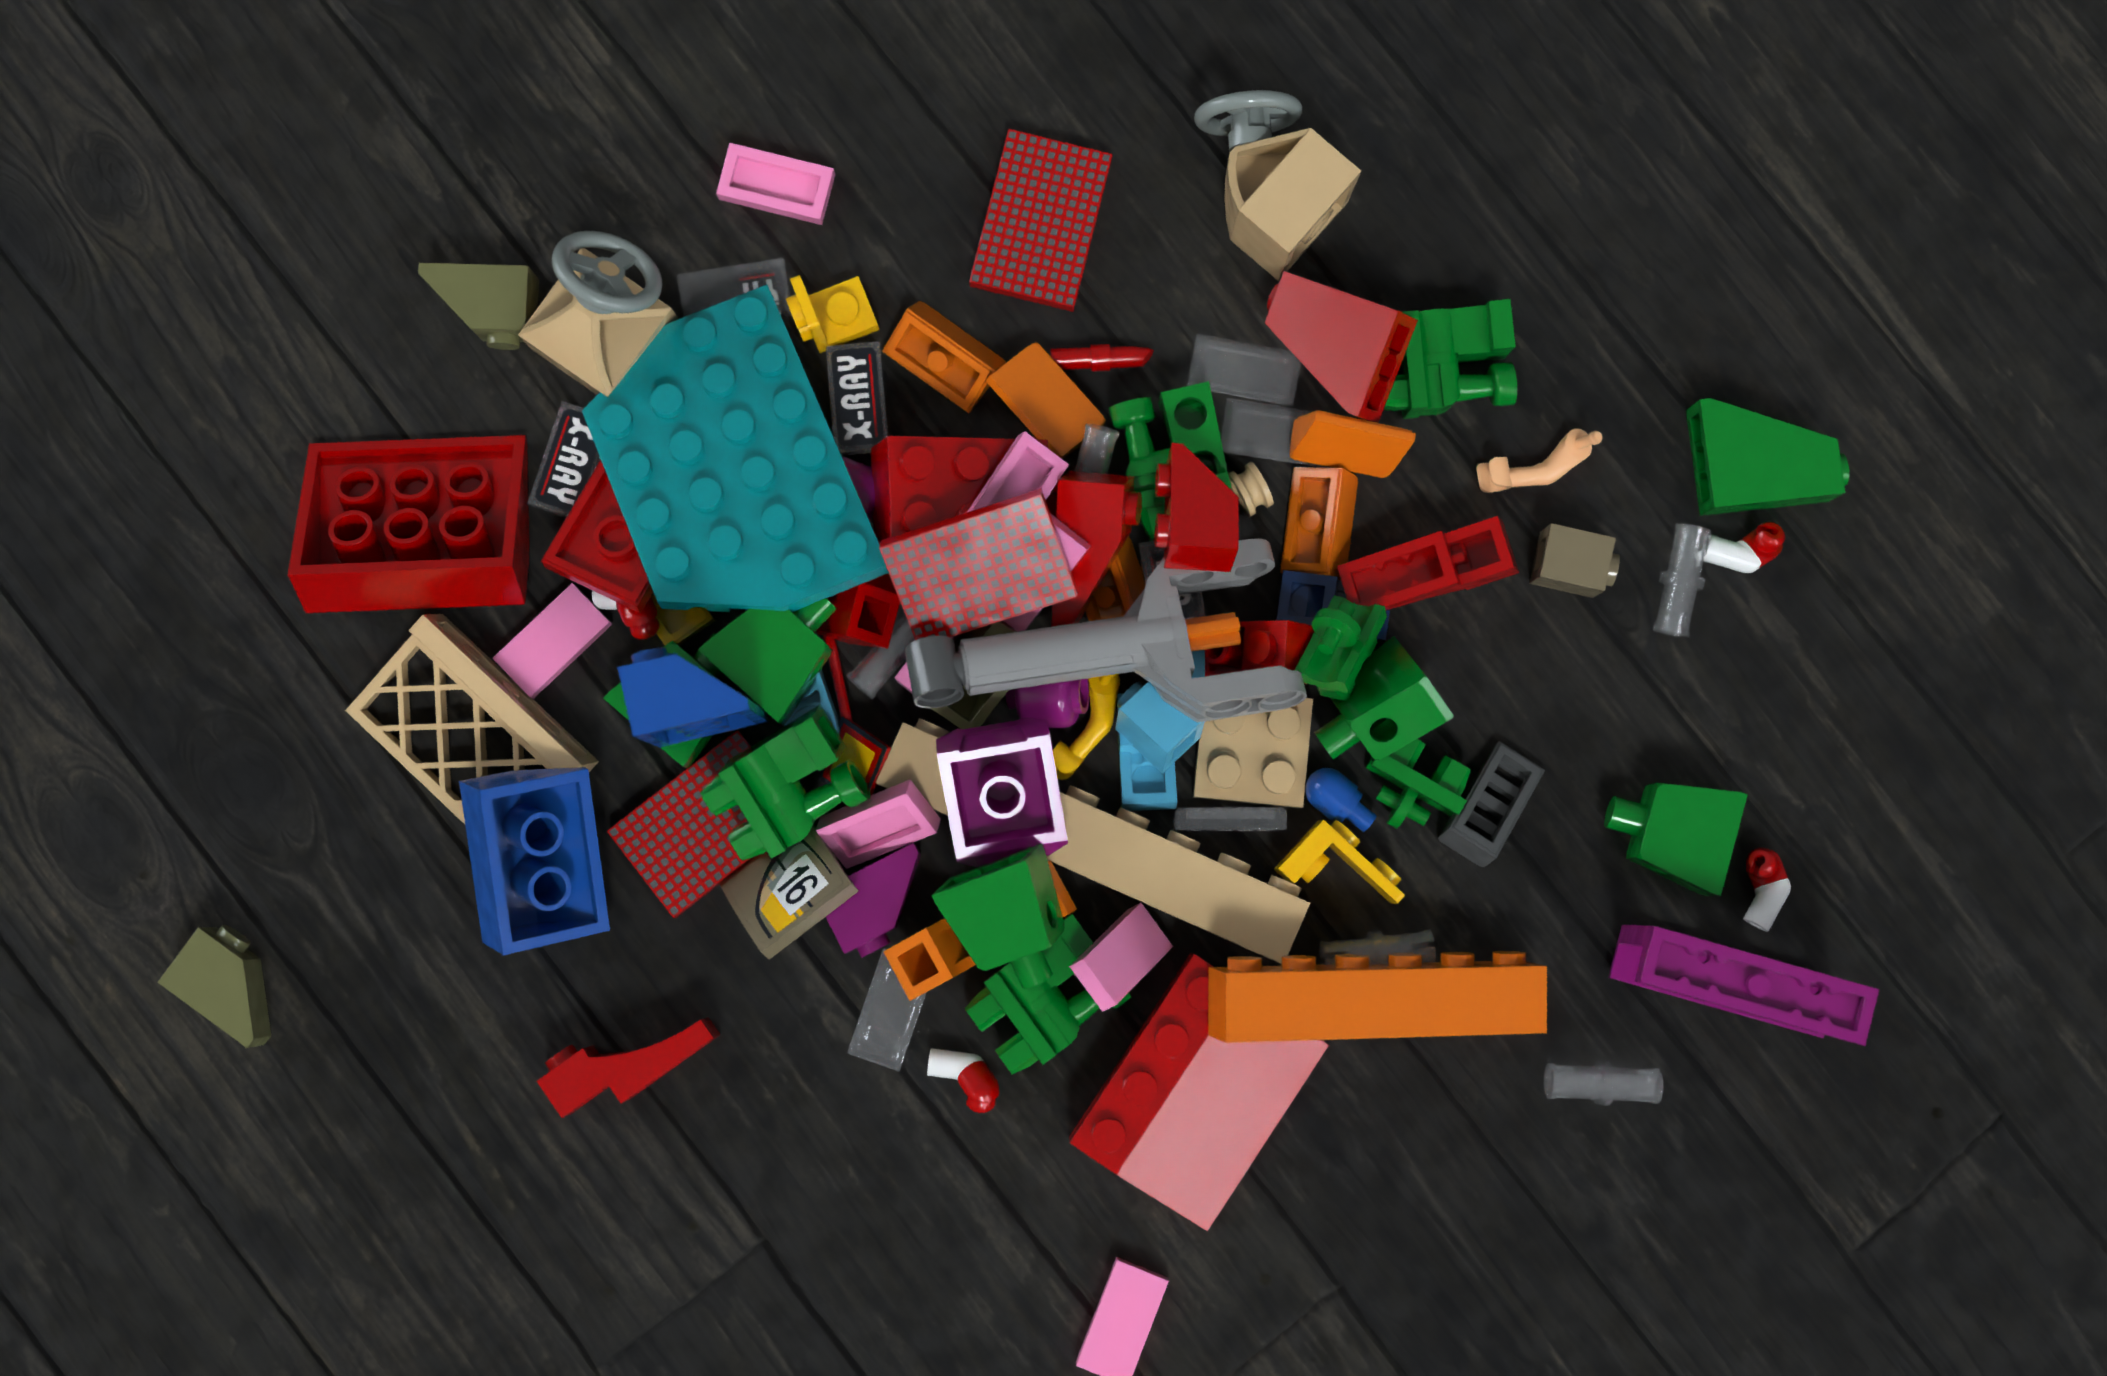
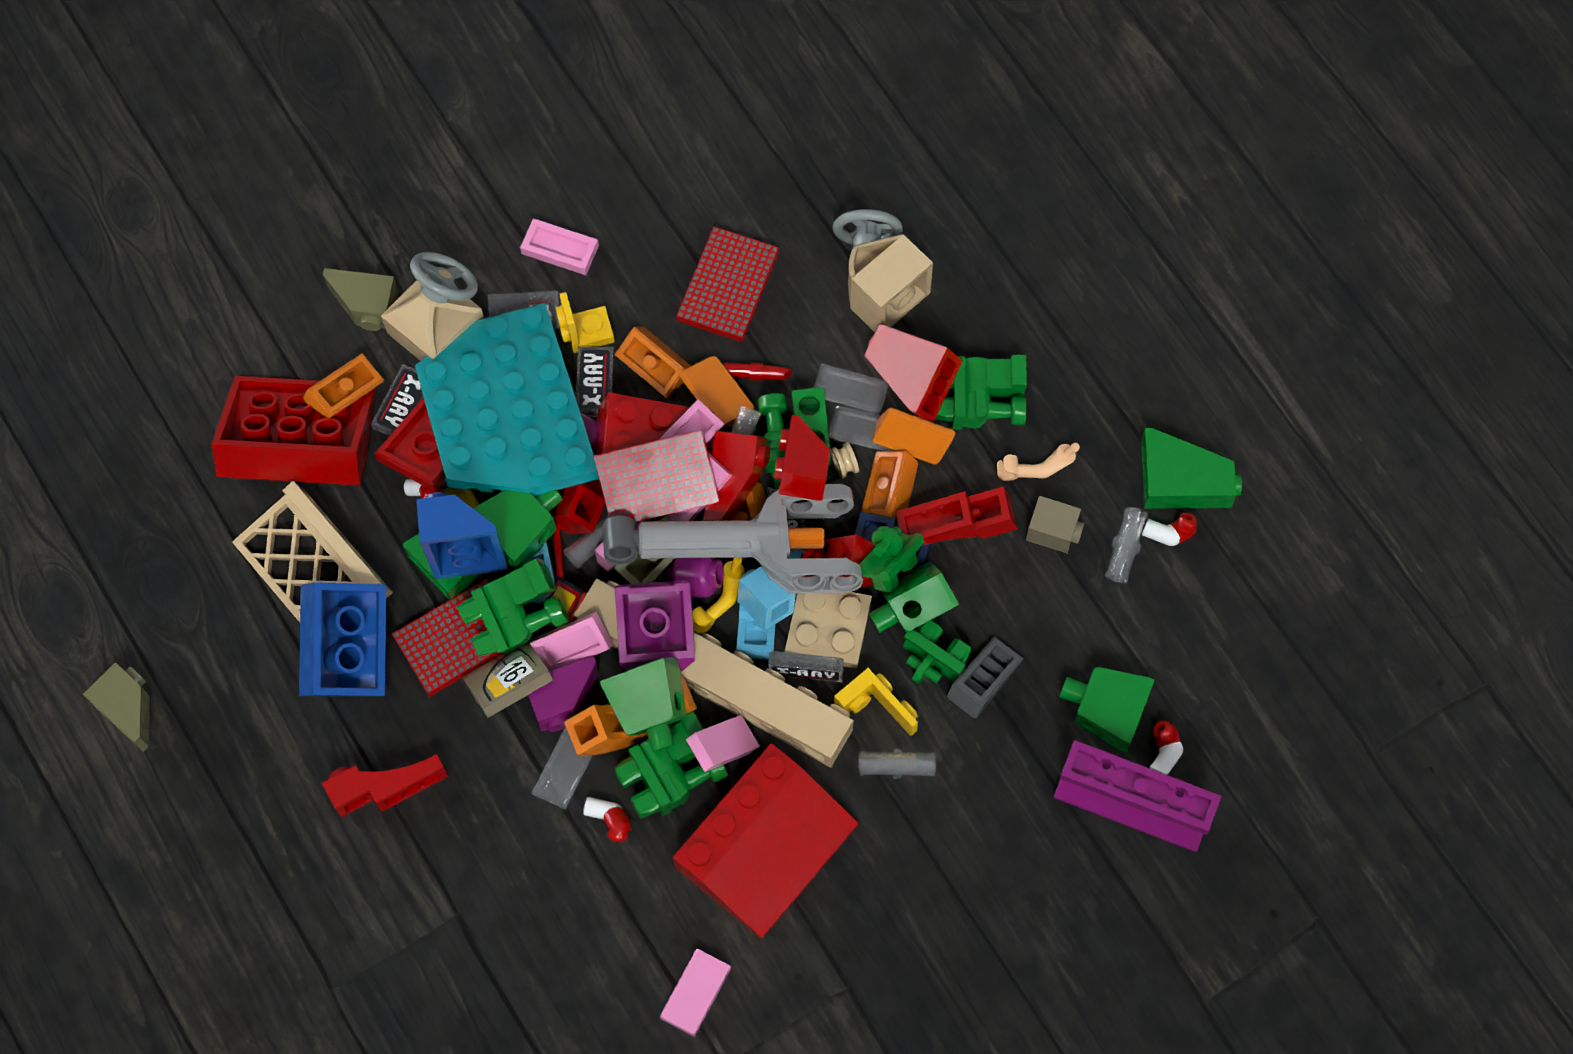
camera: 10 degrees right, 15 degrees down
bright pink tile [492,583,612,699] -> none
orange brick [1208,951,1547,1043] -> none
blue cylinder [1305,768,1377,832] -> none
clear pin [1544,1061,1663,1106] -> none
none -> orange slope [303,353,384,418]

